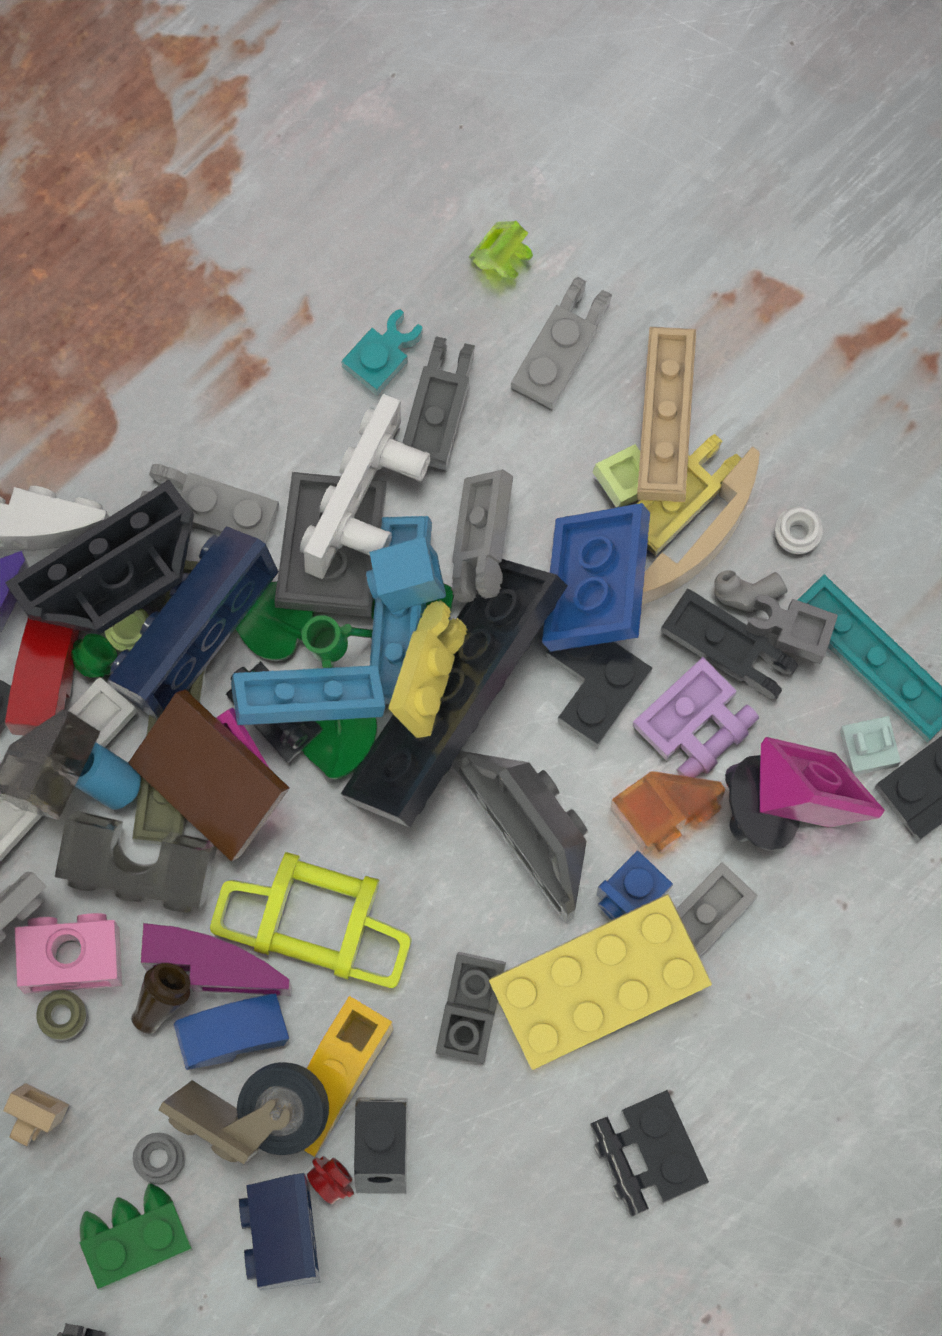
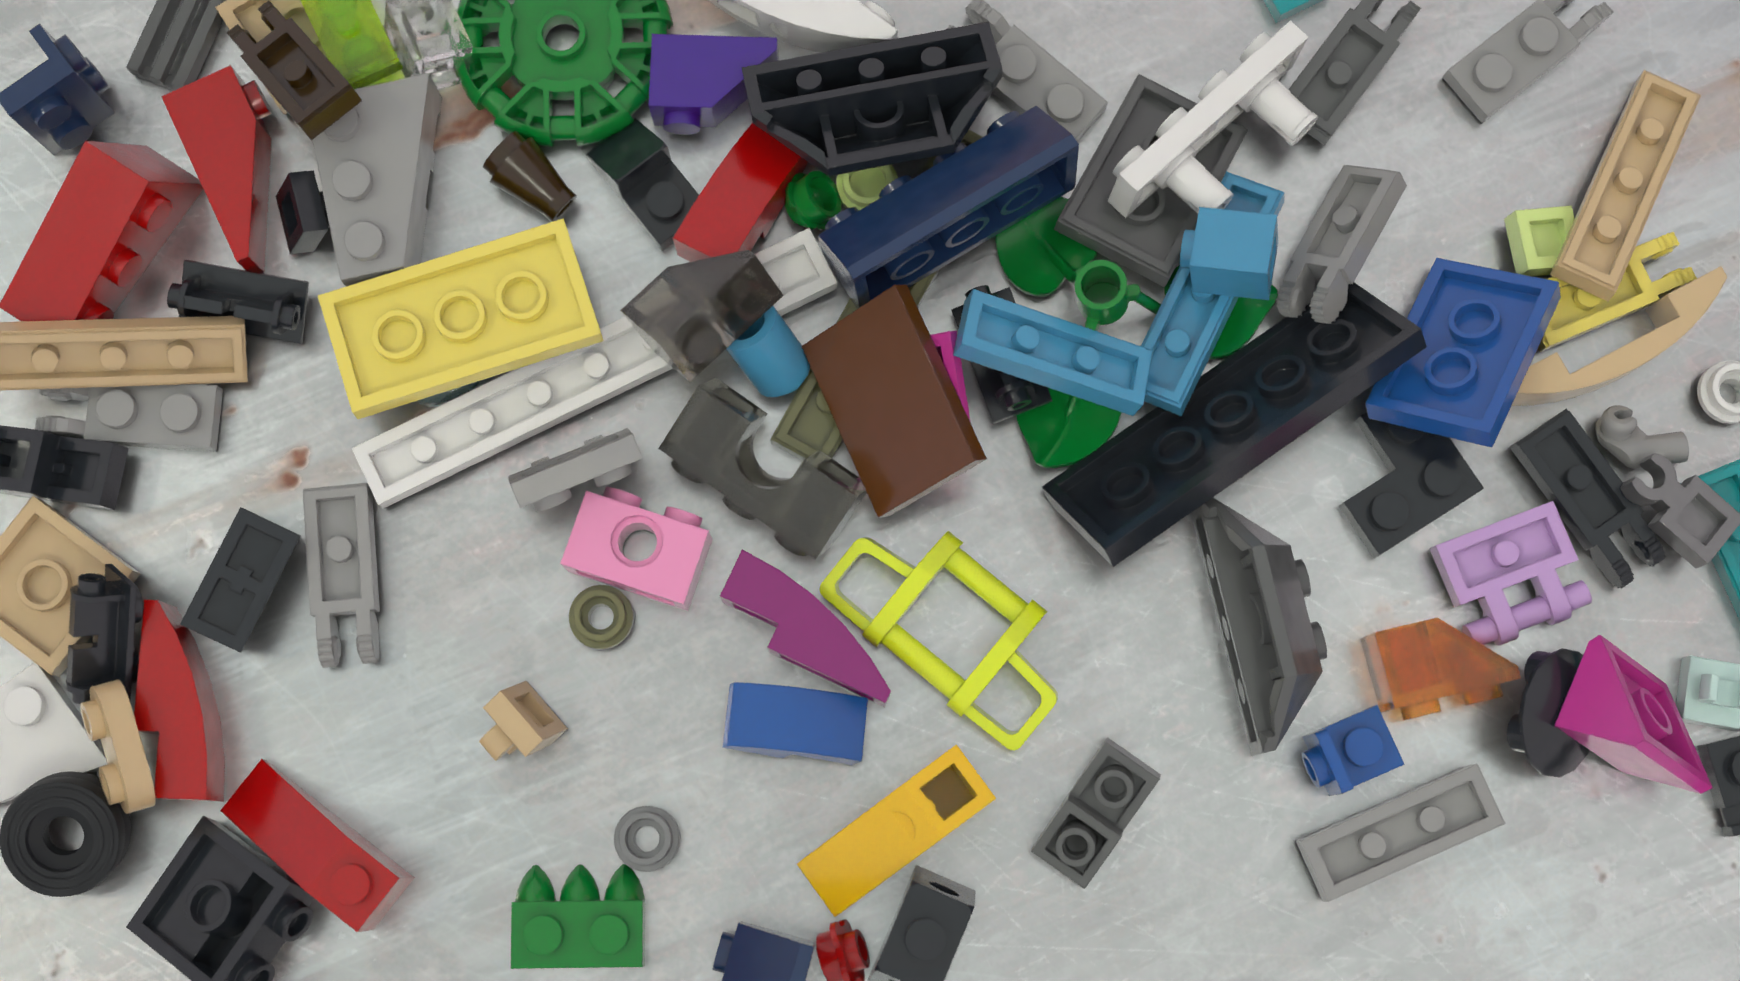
camera: 20 degrees right, 5 degrees up
dark brown cone [131,962,190,1033] -> none
plate [158,1062,329,1164] -> none
light yellow hinge [388,600,468,738] -> none
light yellow plate [489,893,712,1070] -> none

